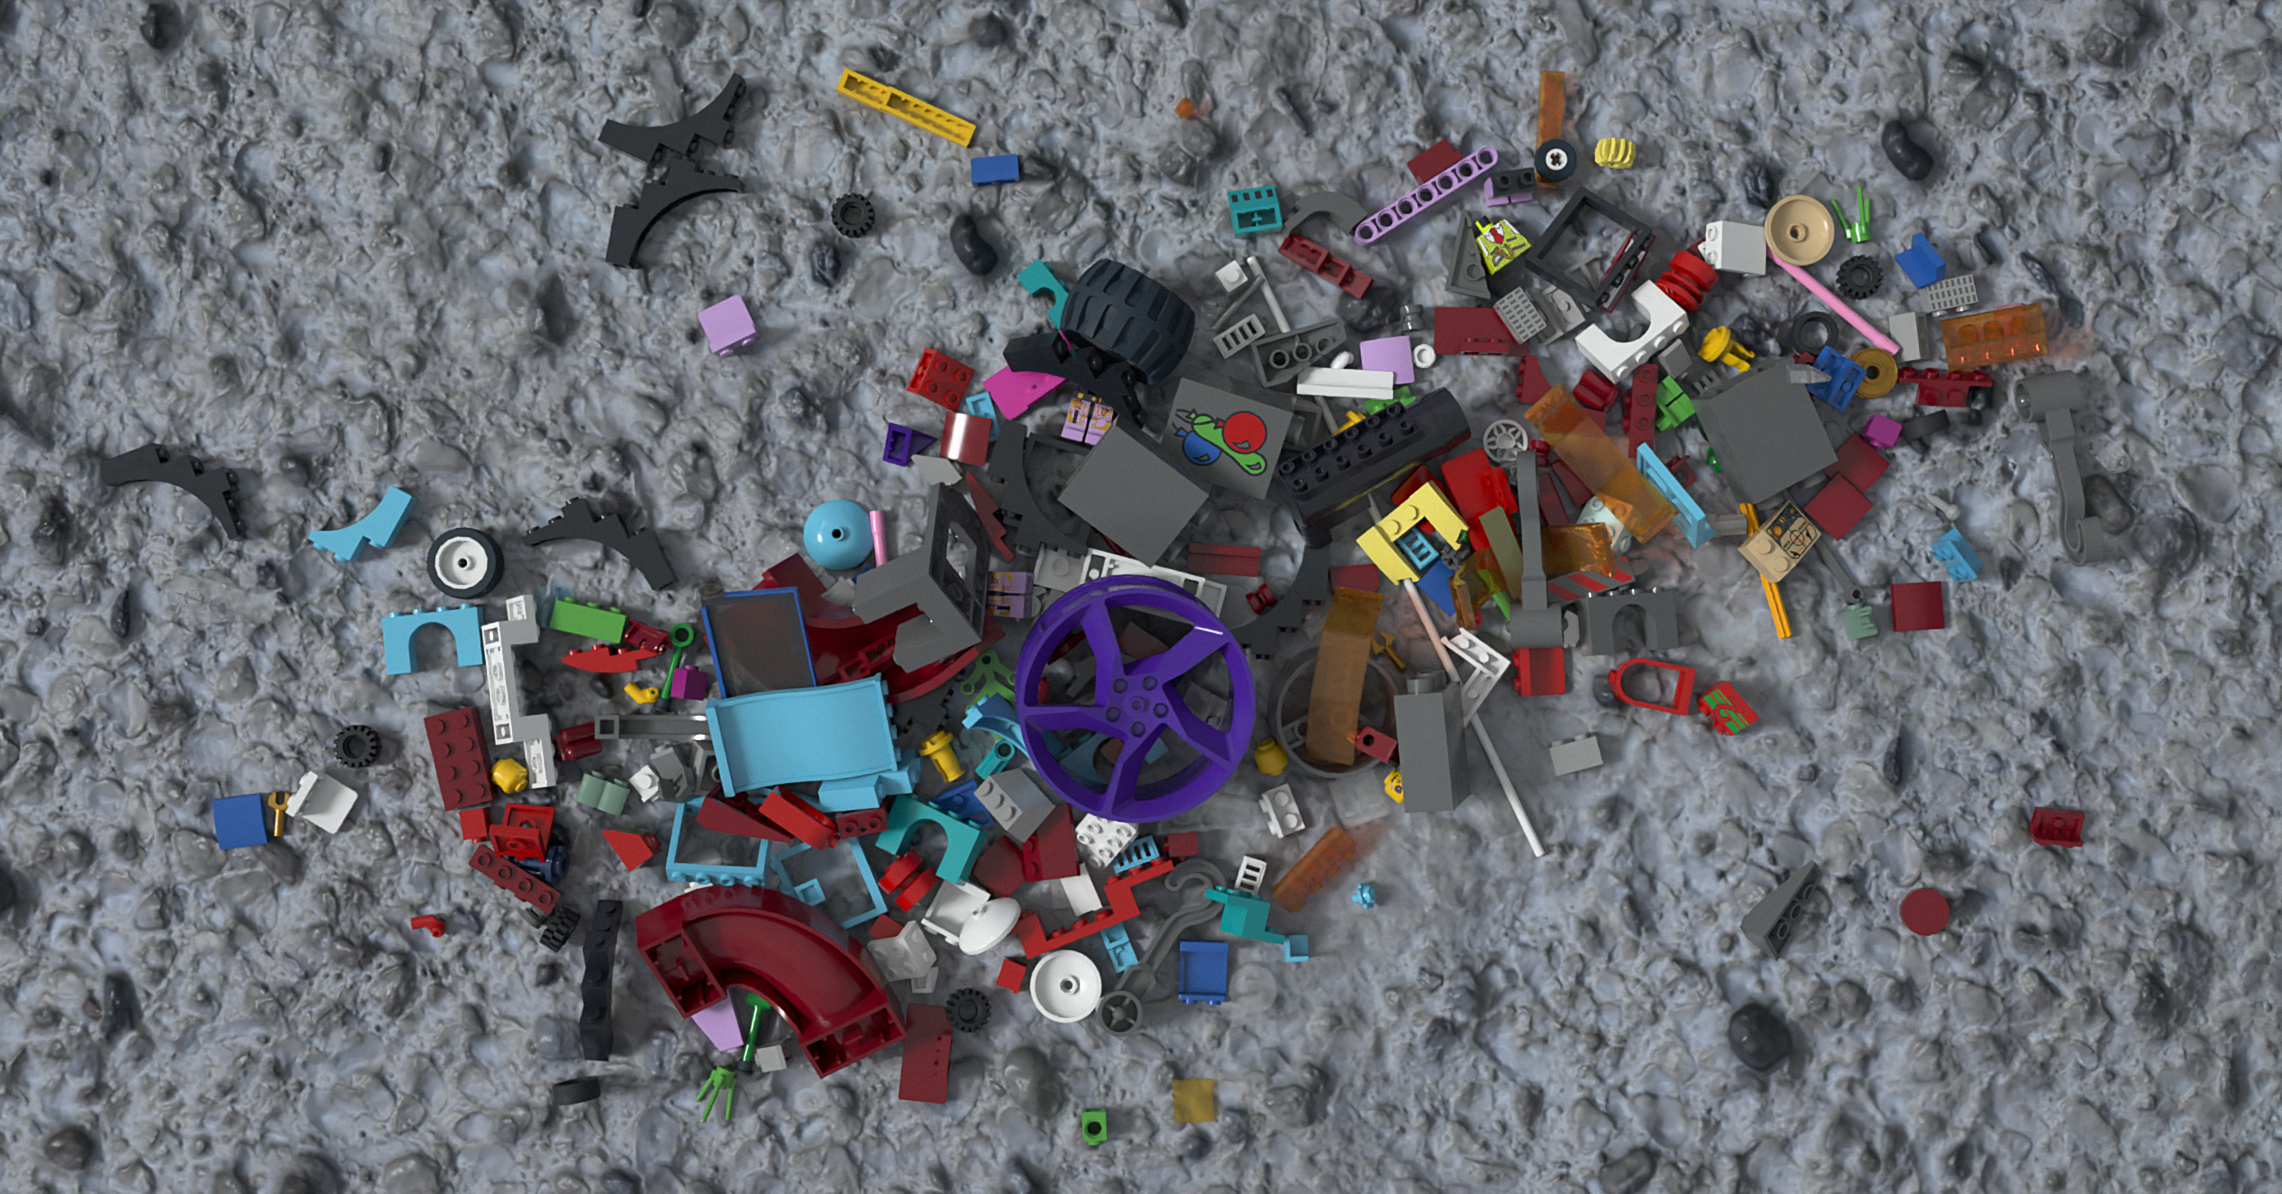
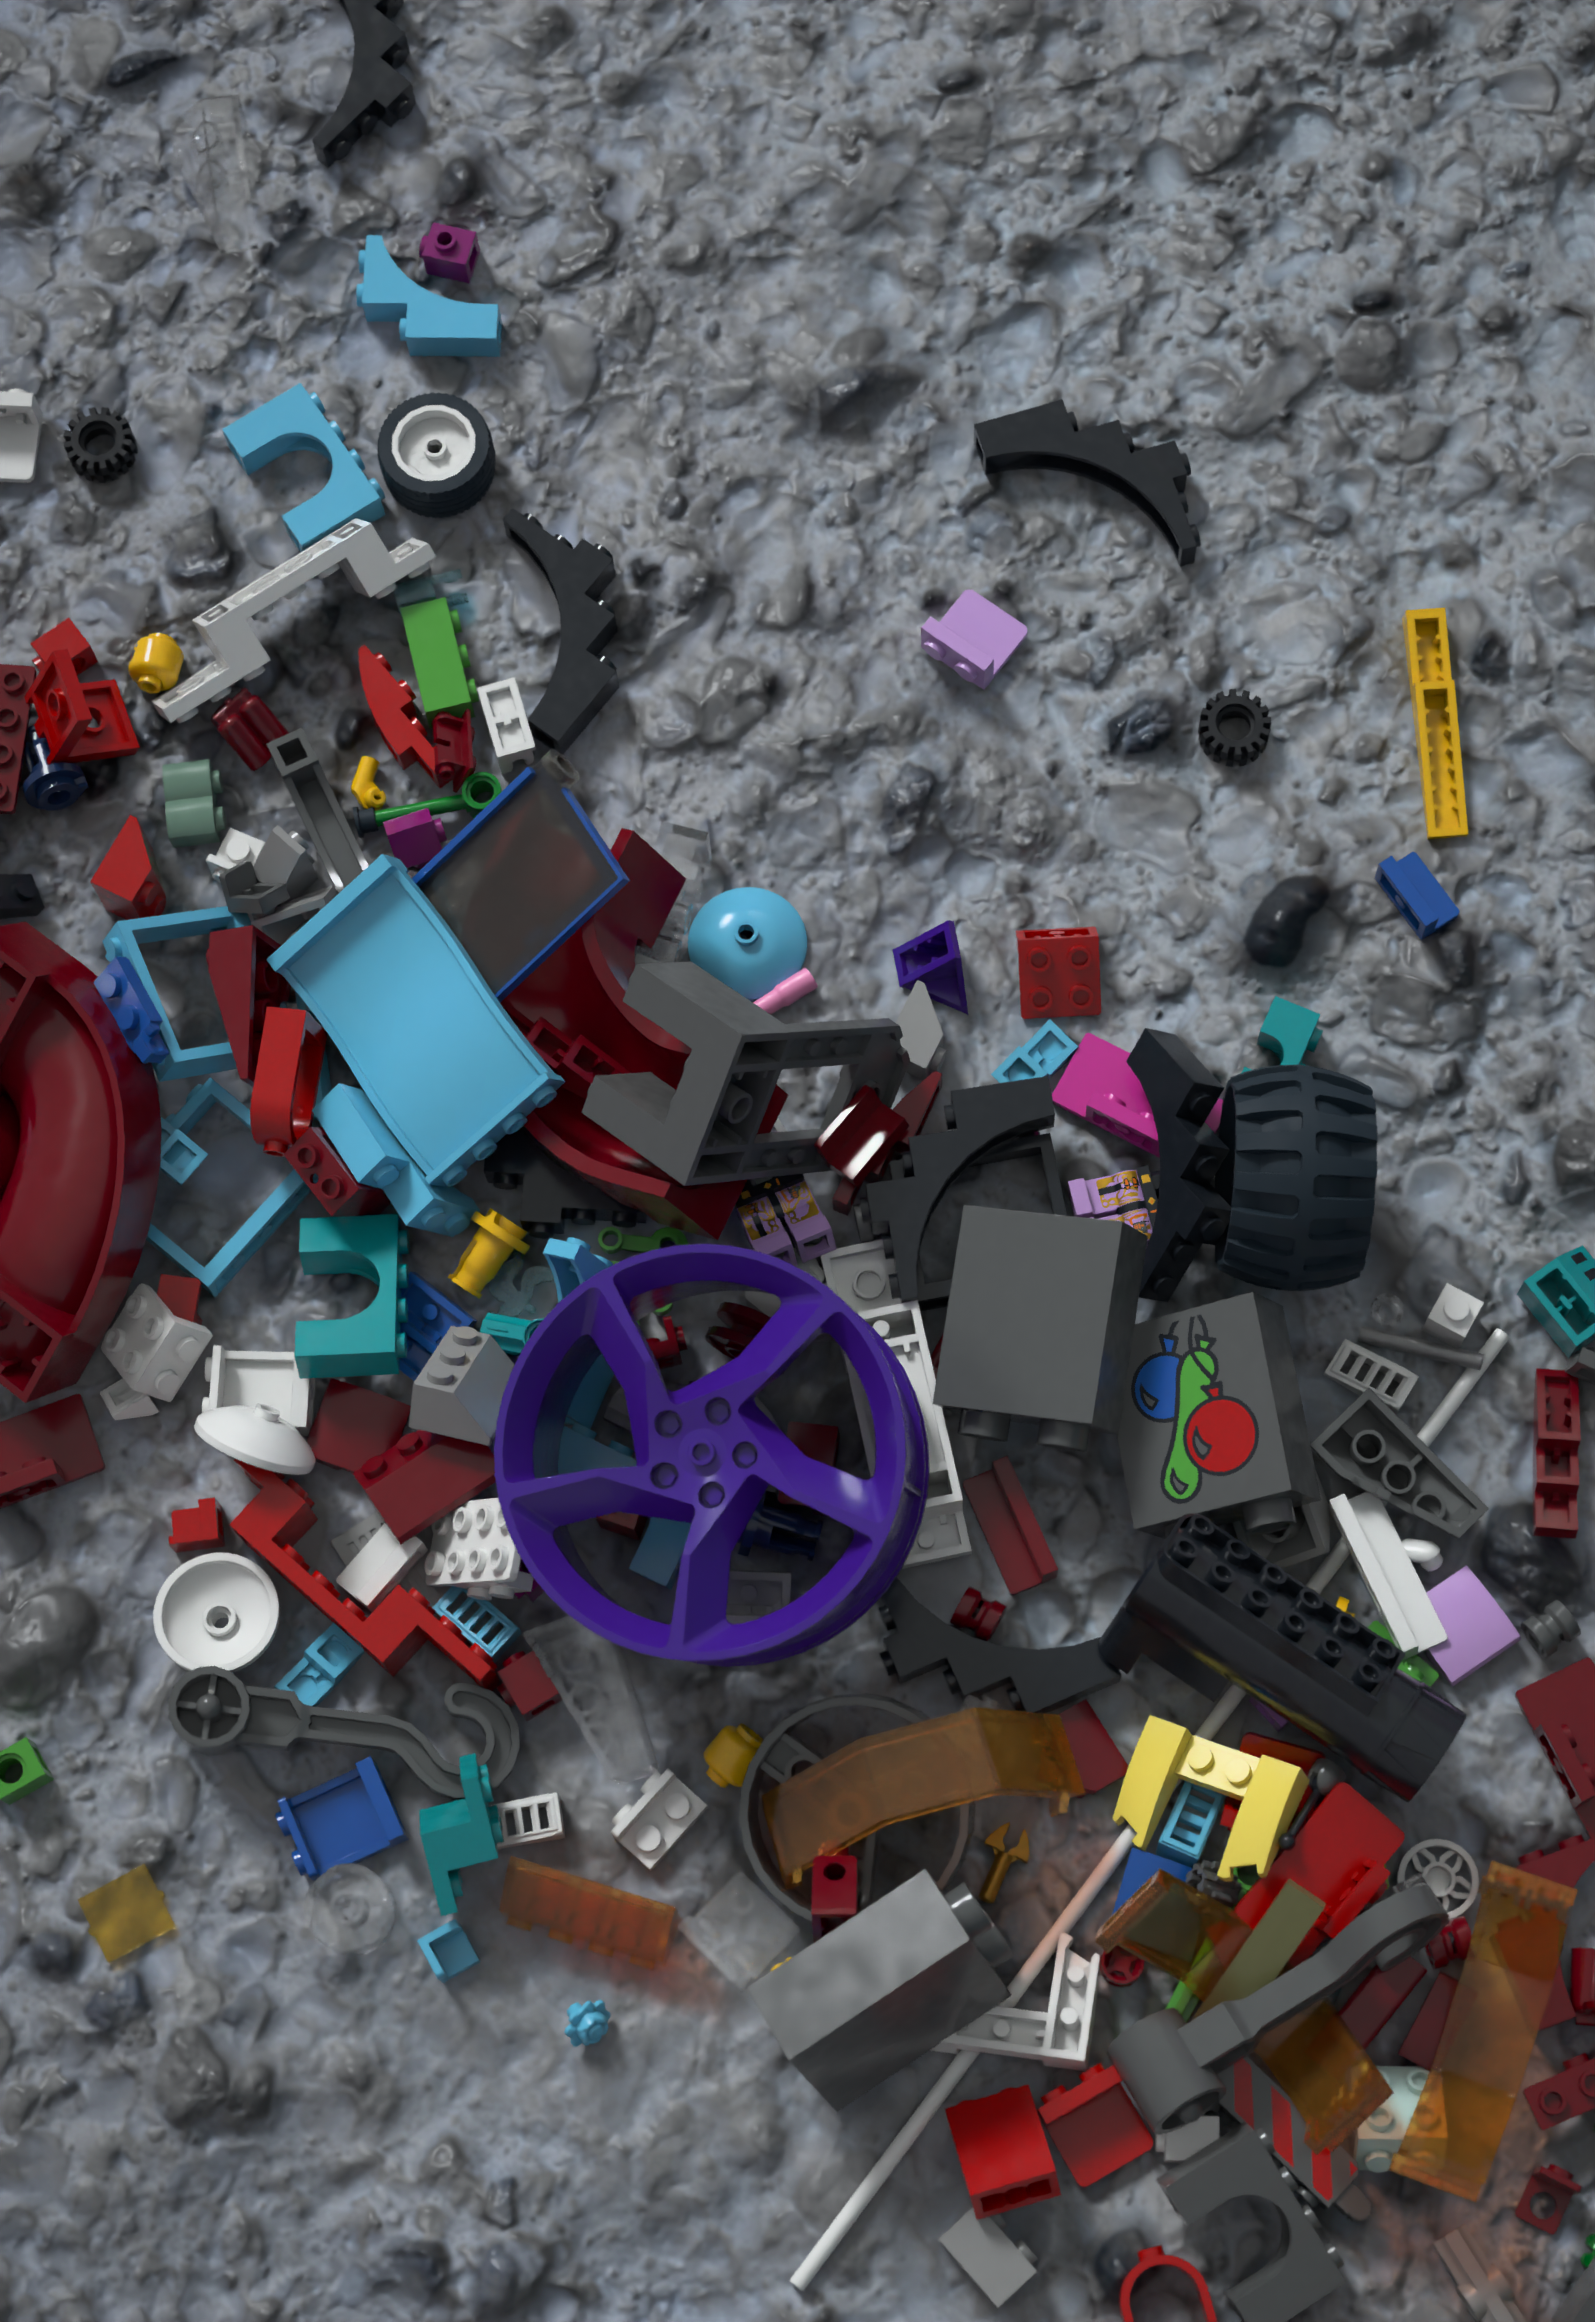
camera: 70 degrees right, 15 degrees down
dark red brick [423,706,500,811] -> none
black arch [598,73,747,169] -> none
red wheel [877,848,941,913] -> none
dark red slope [939,411,993,466] -> none
black tyre [945,988,991,1033] -> none
white tile [1412,344,1436,369] -> none
medium azure window [1637,443,1715,550] -> none
none -> blue hinge [93,957,169,1064]
none -> magenta brick [419,222,480,284]
none -> white hinge [477,677,536,774]
none -> dark red panel [814,1085,909,1187]
none -> red brick [944,2084,1061,2220]
none -> hinge [1278,1758,1346,1851]

